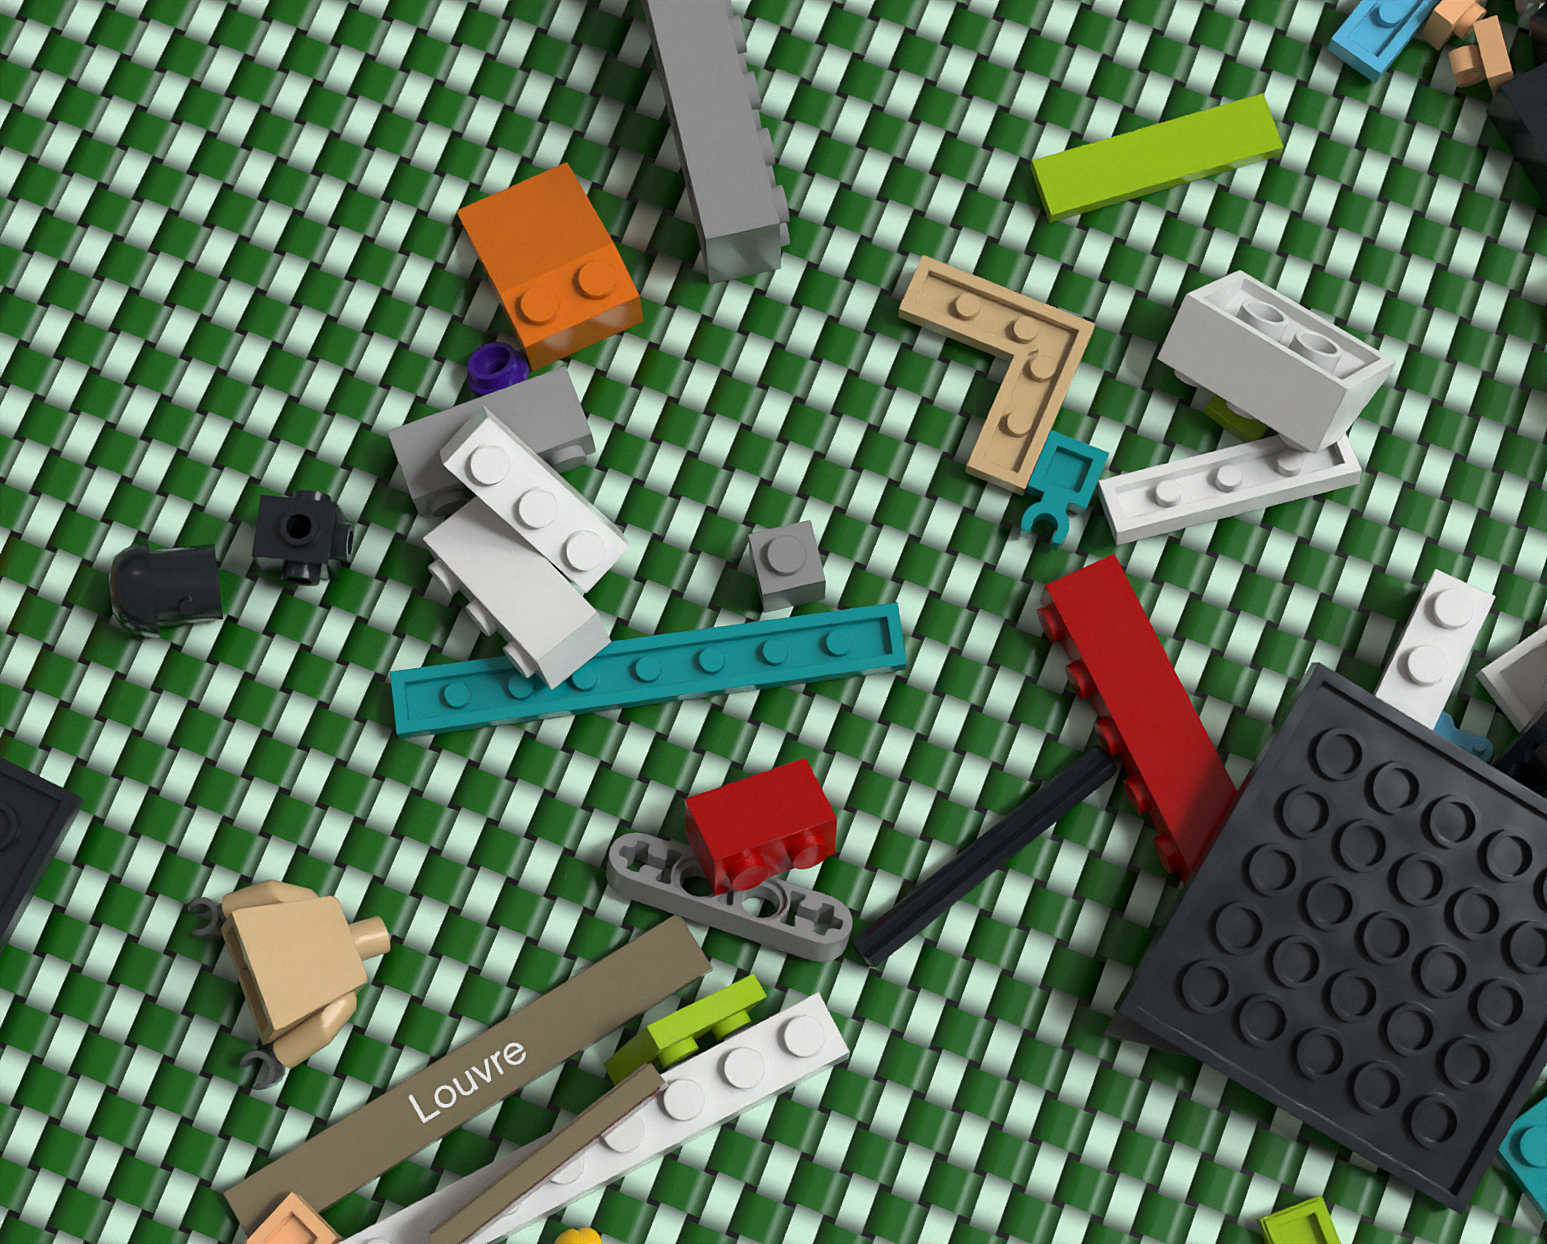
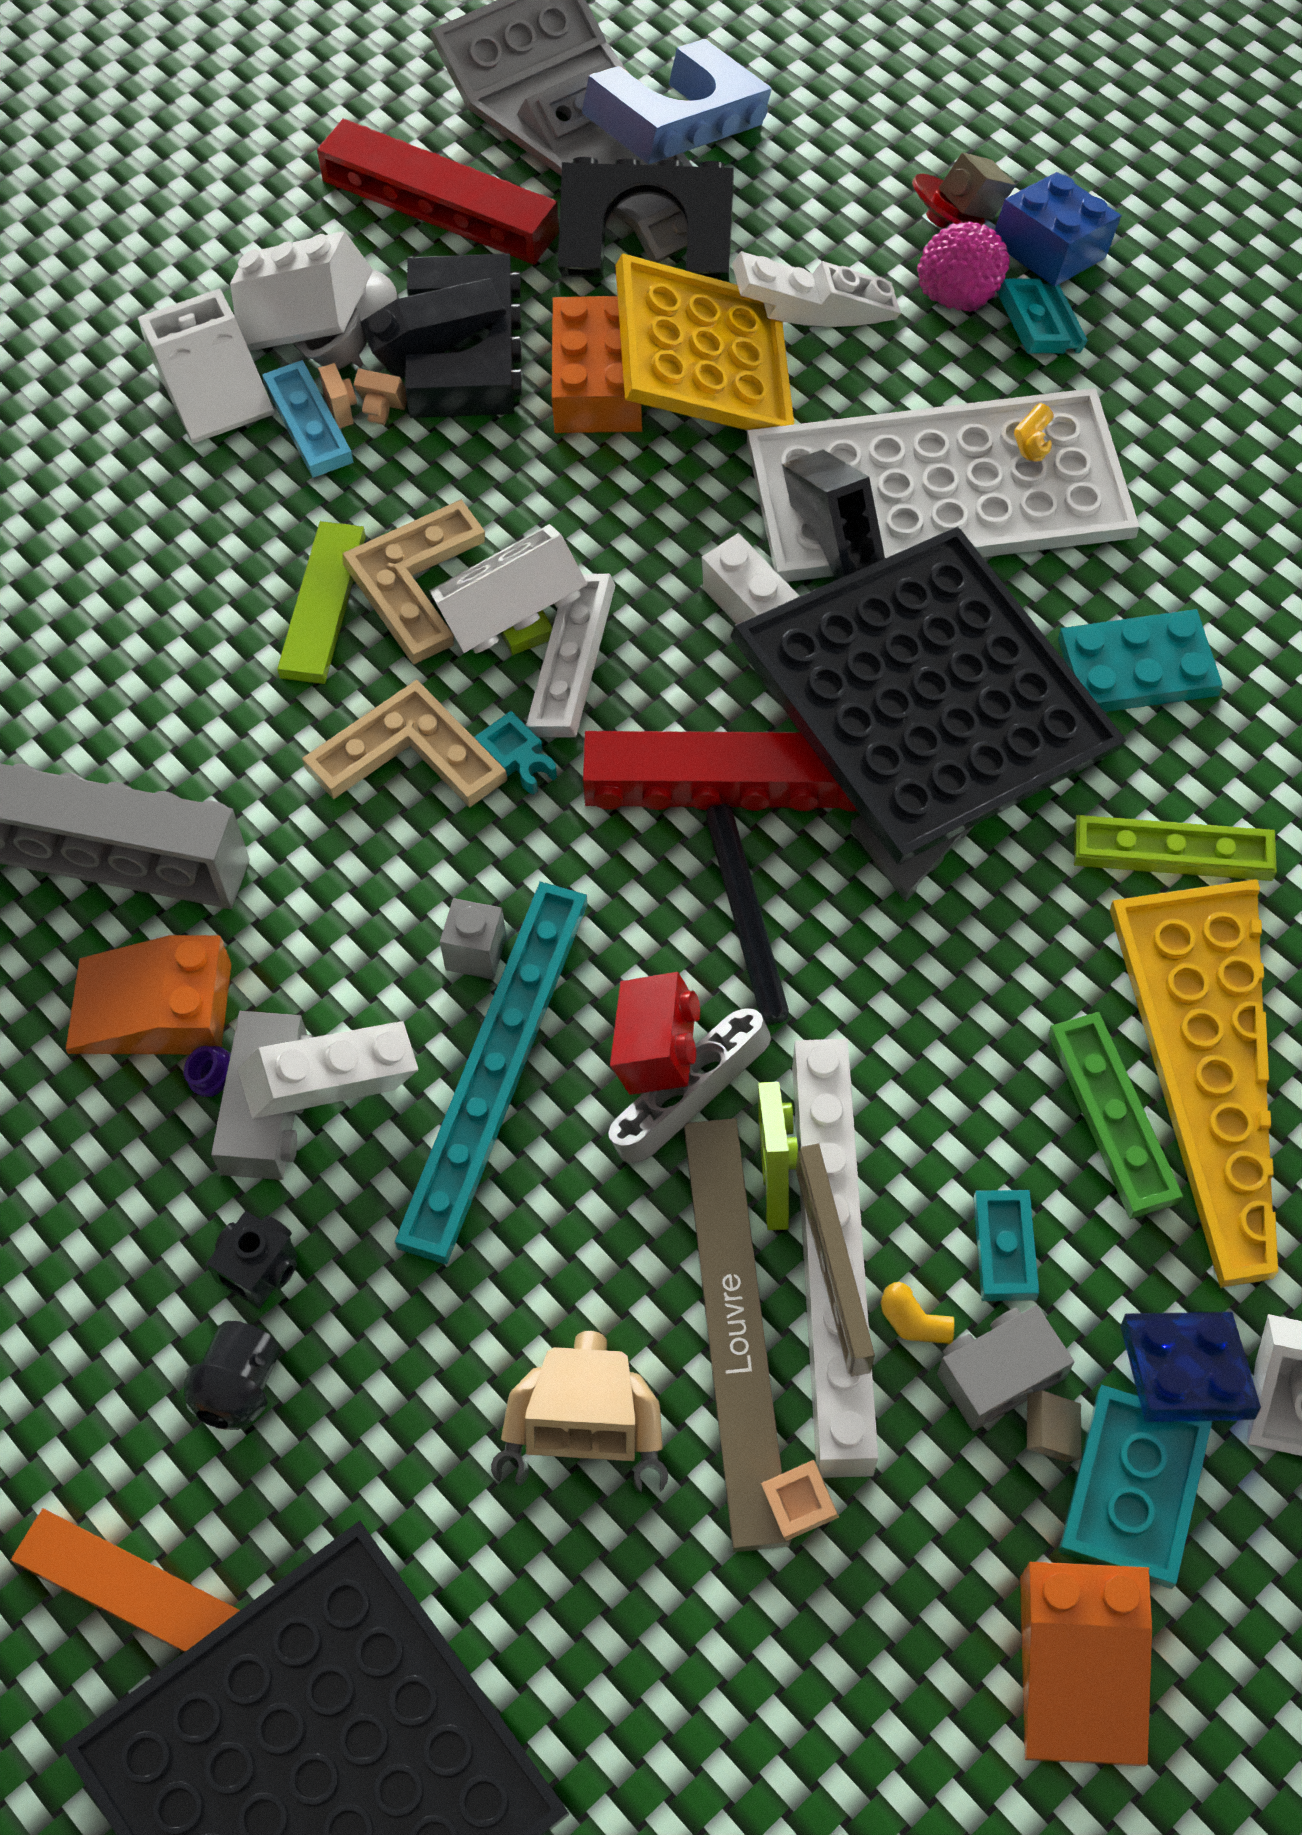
camera: 65 degrees left, 15 degrees down
white brick [422,496,611,690] -> none
none -> tan plate [342,499,485,665]

